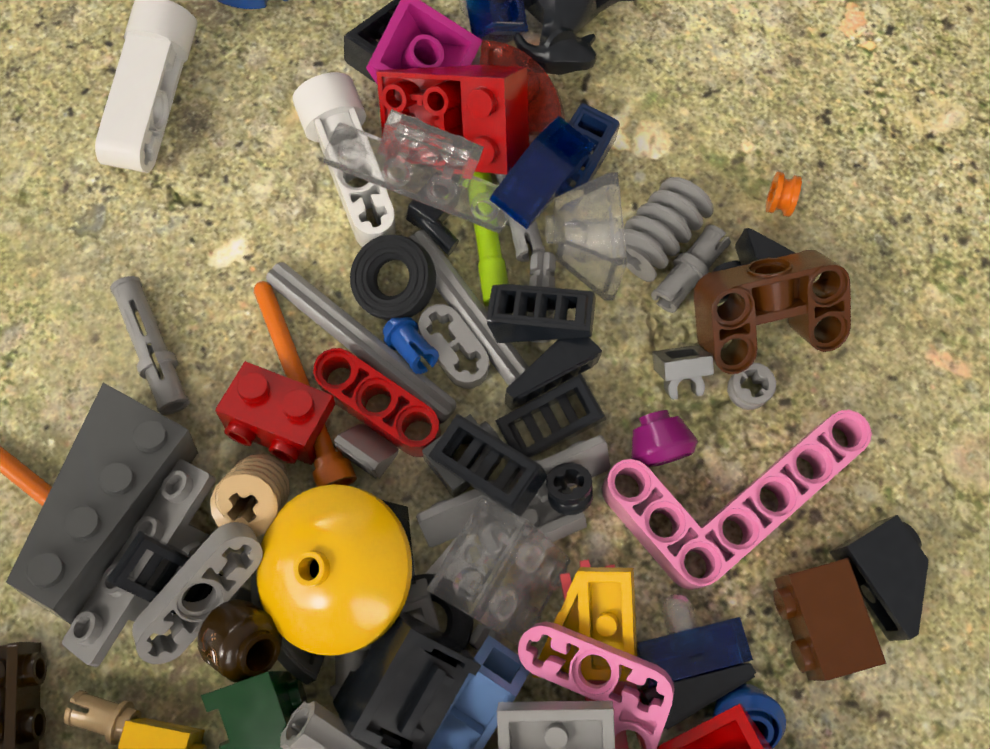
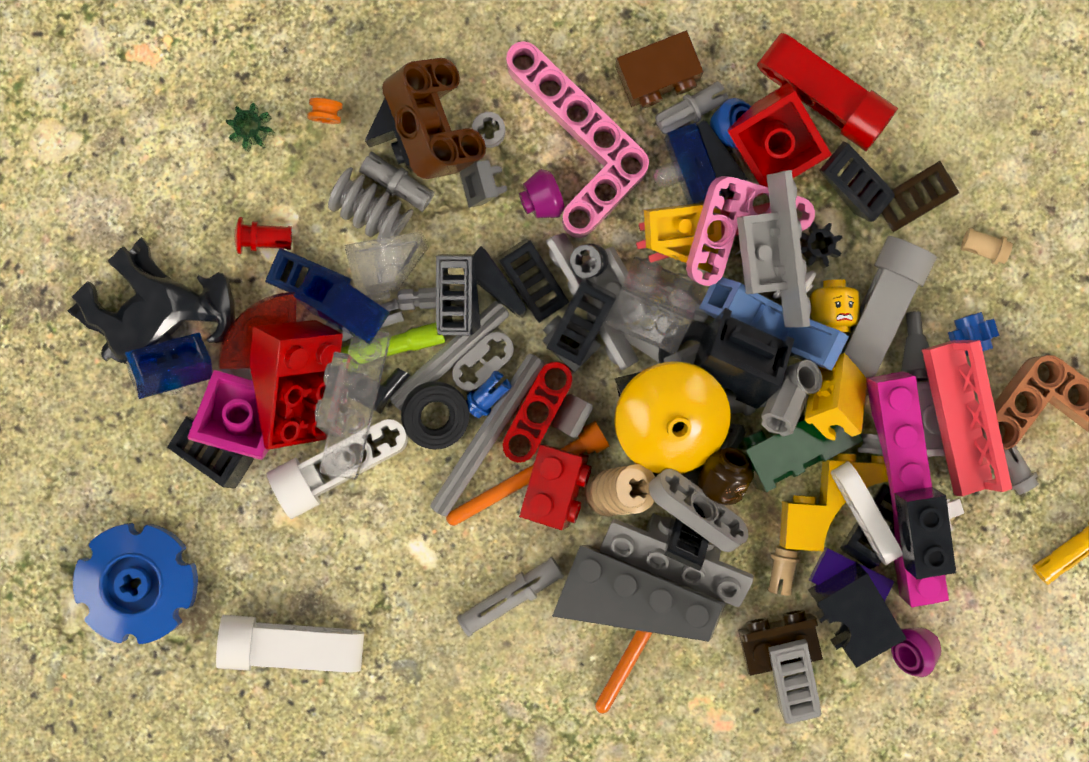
camera: 90 degrees left, 15 degrees up
black slope [830,515,929,641] -> none
none -> clear green gear [226,103,275,152]
none -> red pin [234,217,292,254]
none -> light grey axle [655,81,728,134]

